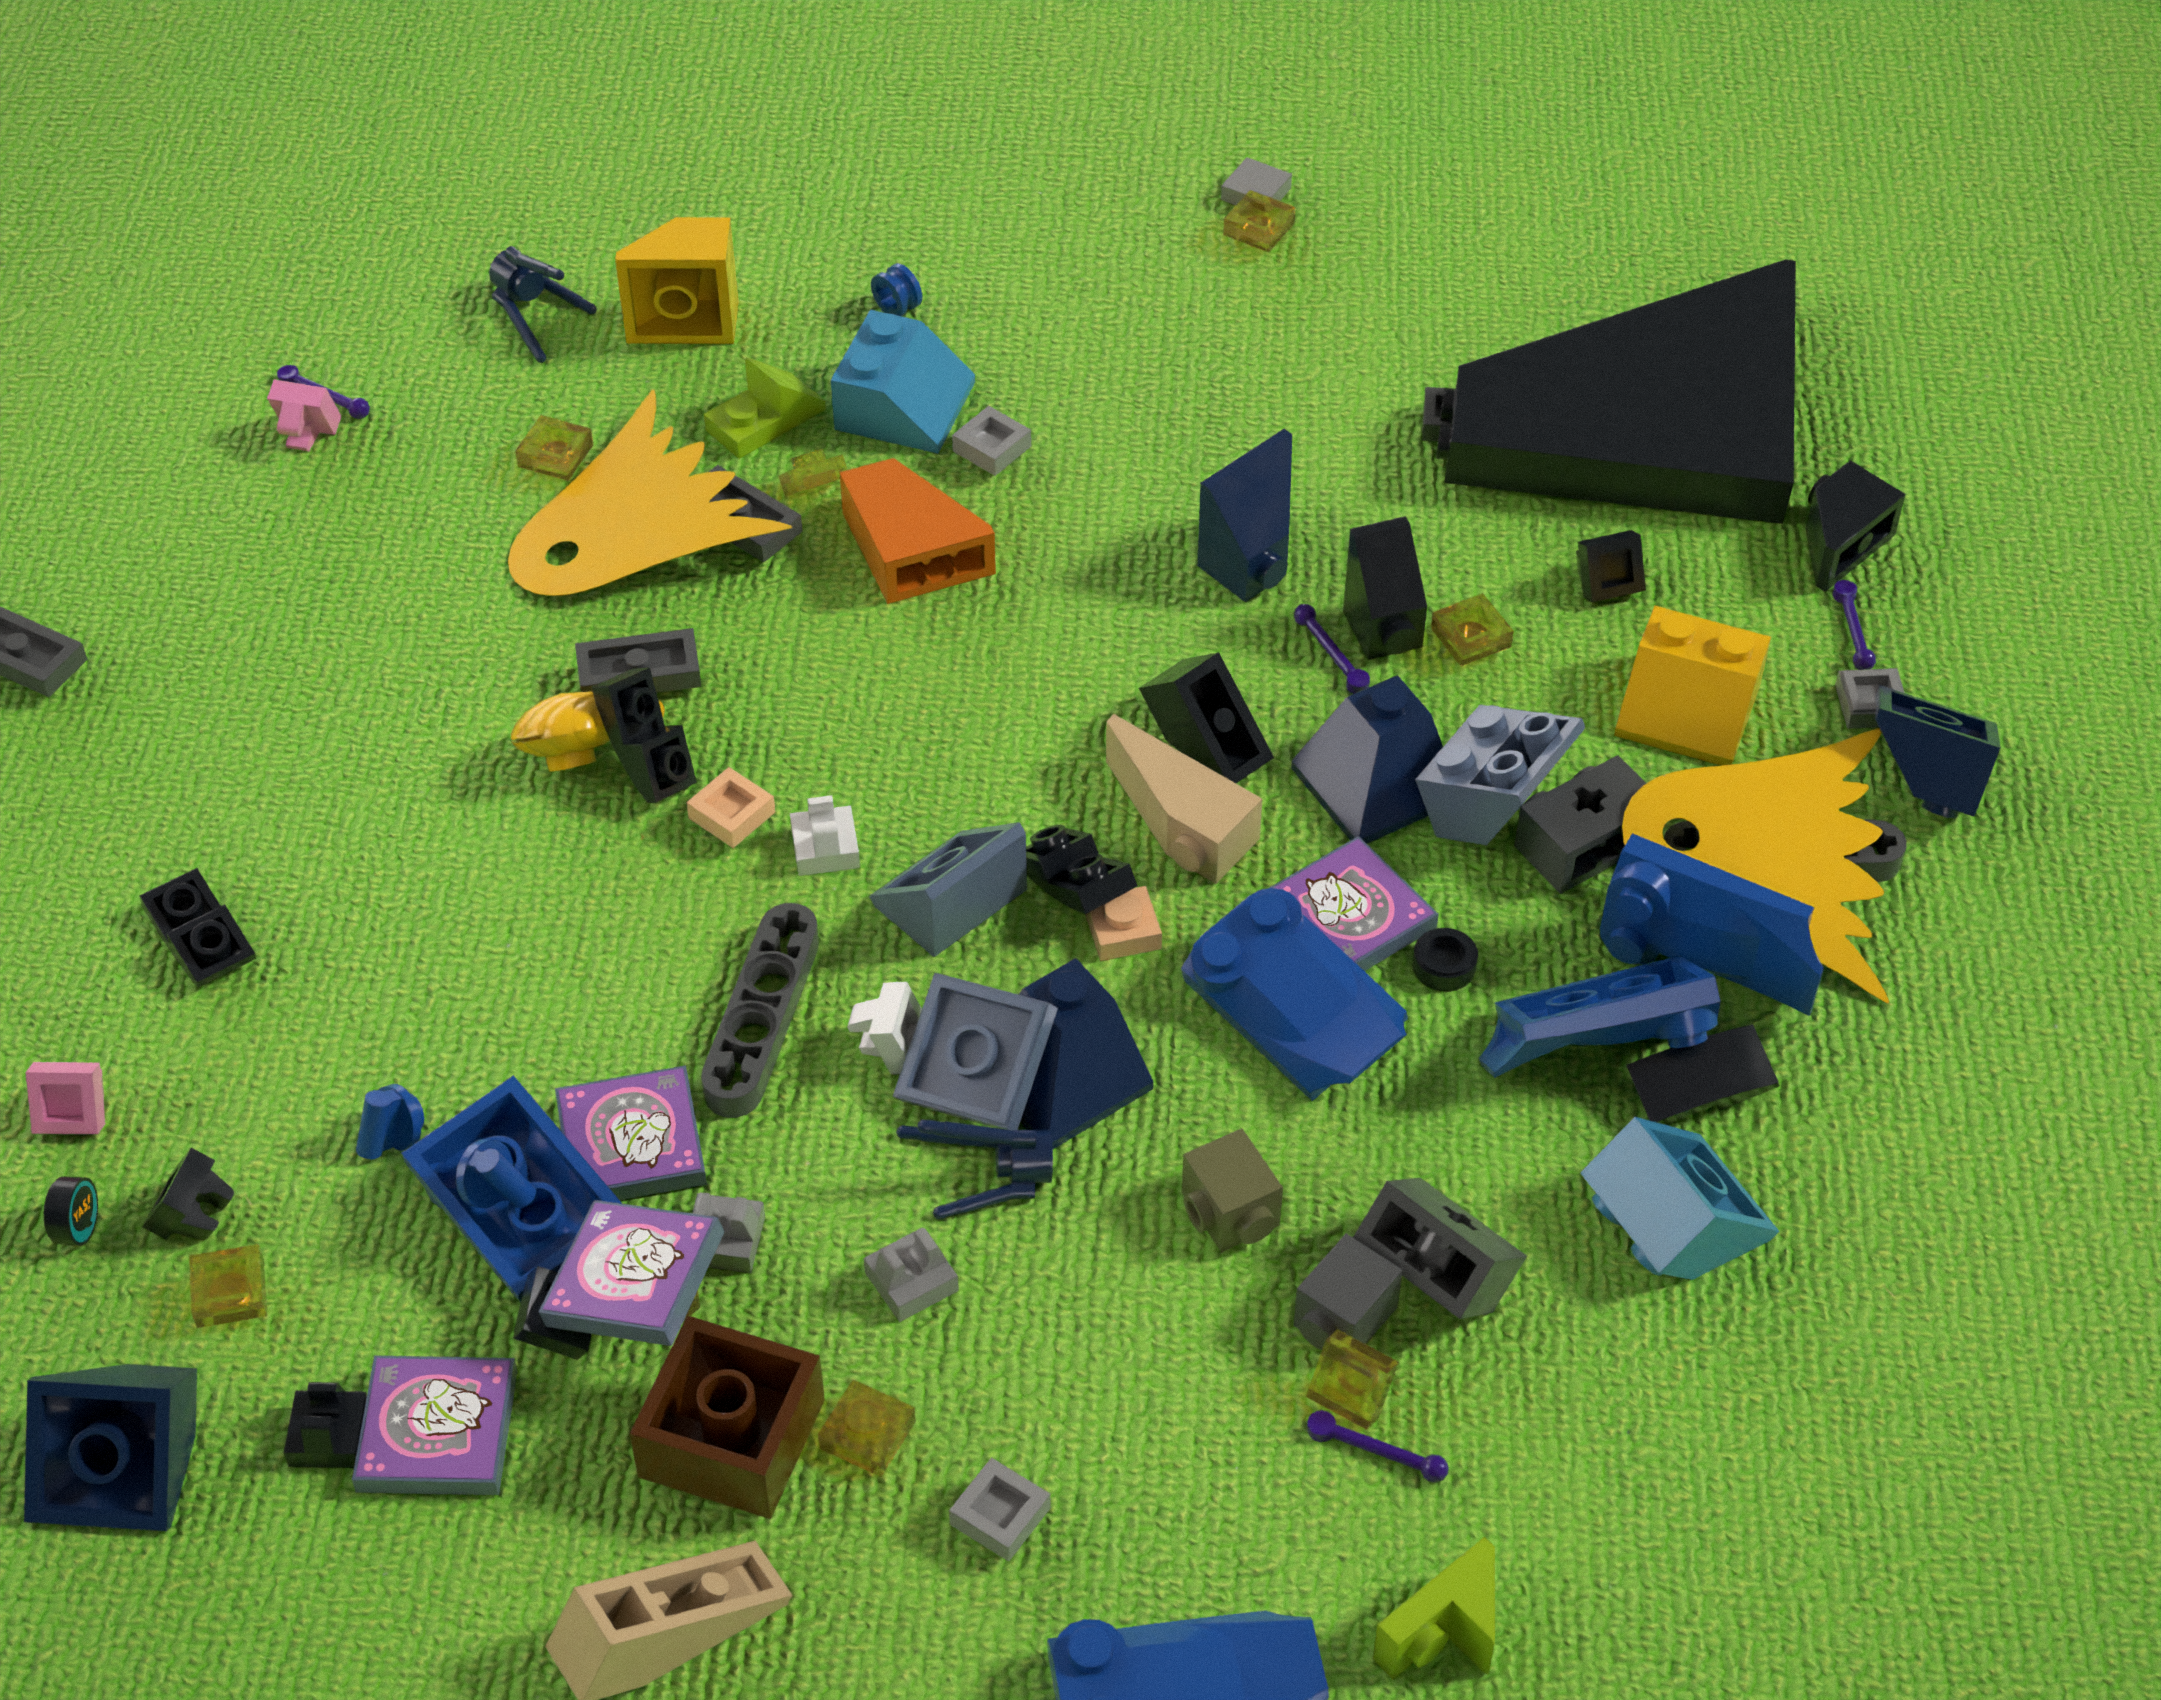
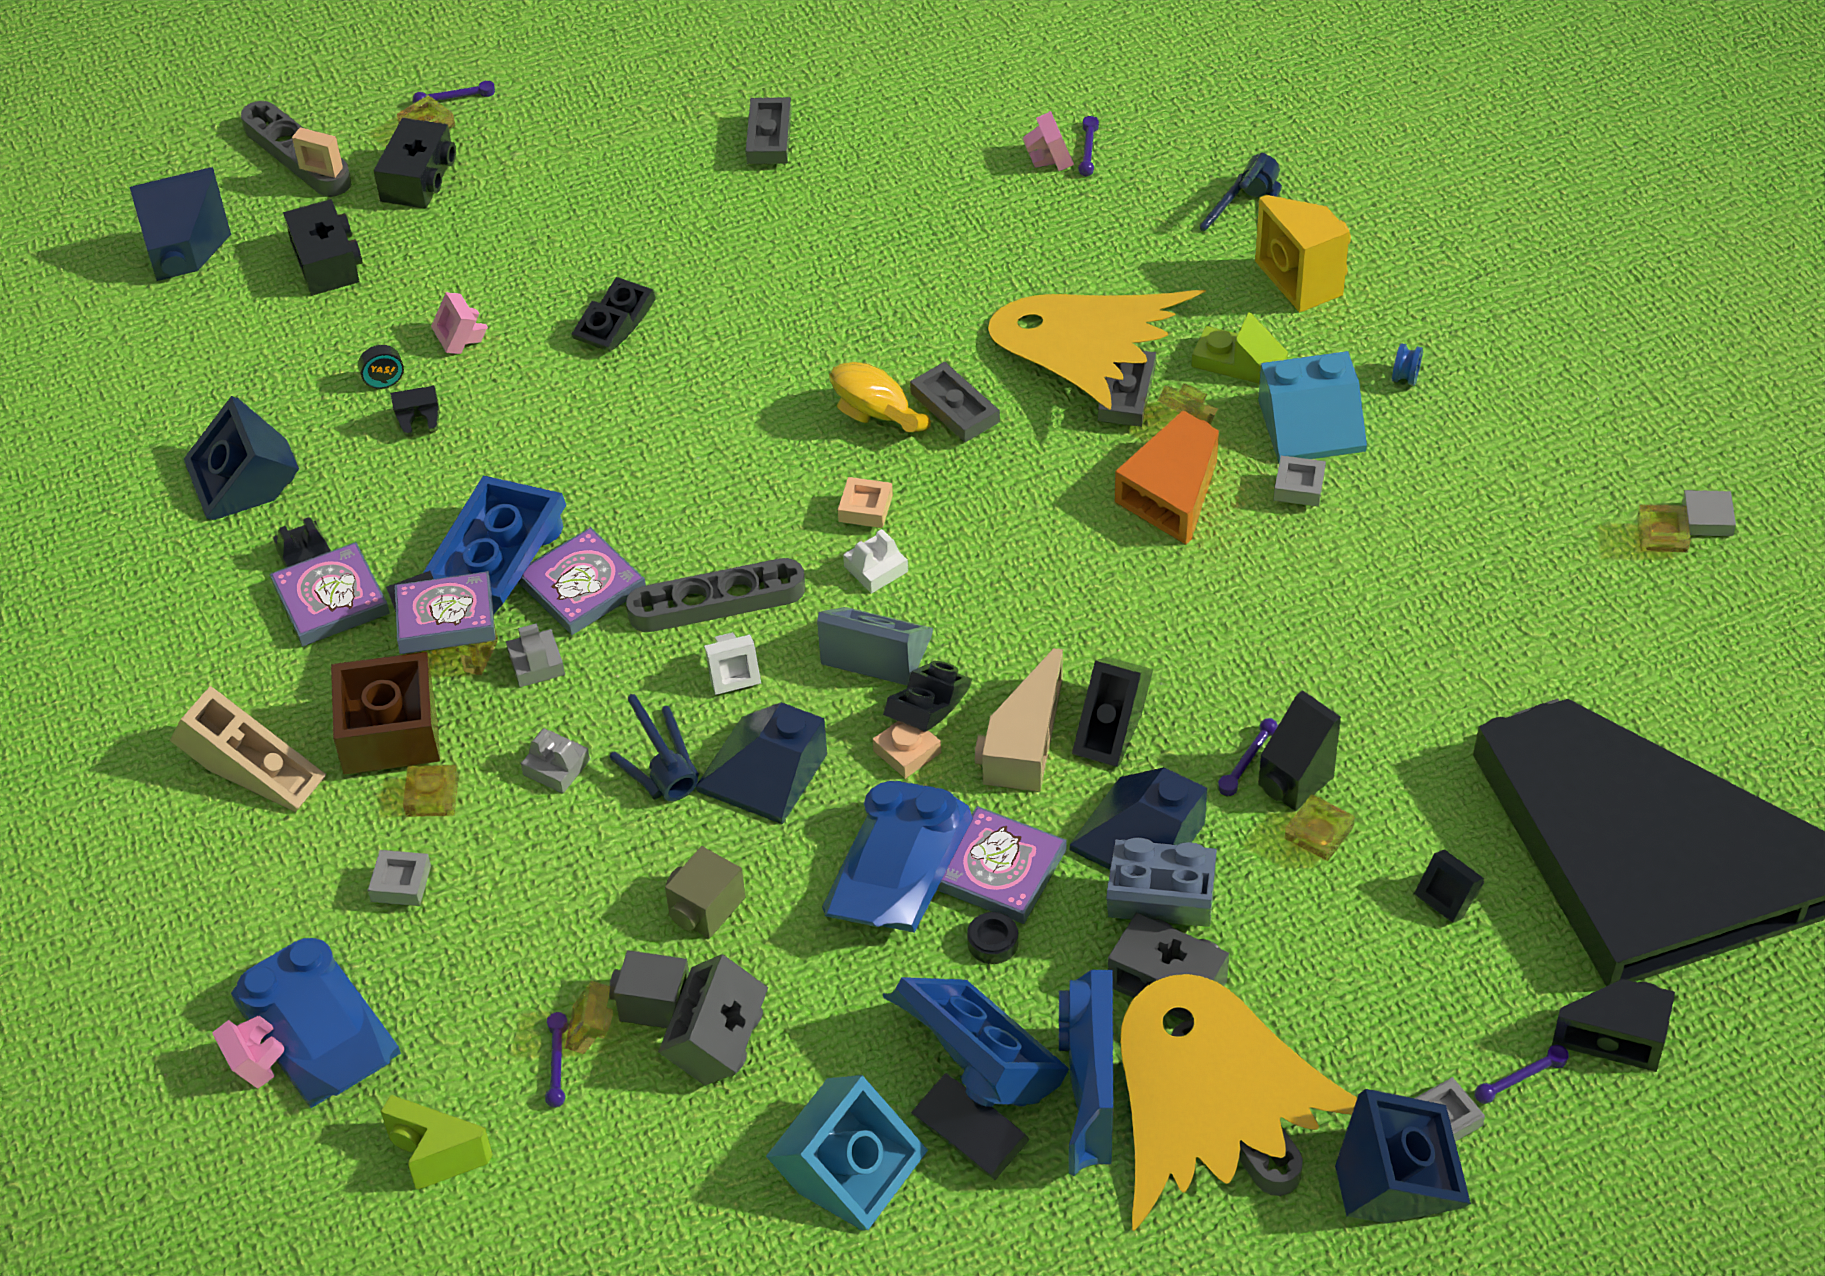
camera: 65 degrees right, 0 degrees up
clear yellow plate [189,1244,267,1328] -> none
blue plate [356,1084,424,1159] -> none
blue plate [456,1139,536,1209] -> none
clear yellow plate [515,415,594,481] -> none
black slope [591,668,697,803] -> none
sand blue tile [893,973,1058,1130] -> none
dark blue slope [1197,429,1292,602] -> none
yellow slope [1614,605,1771,766] -> none

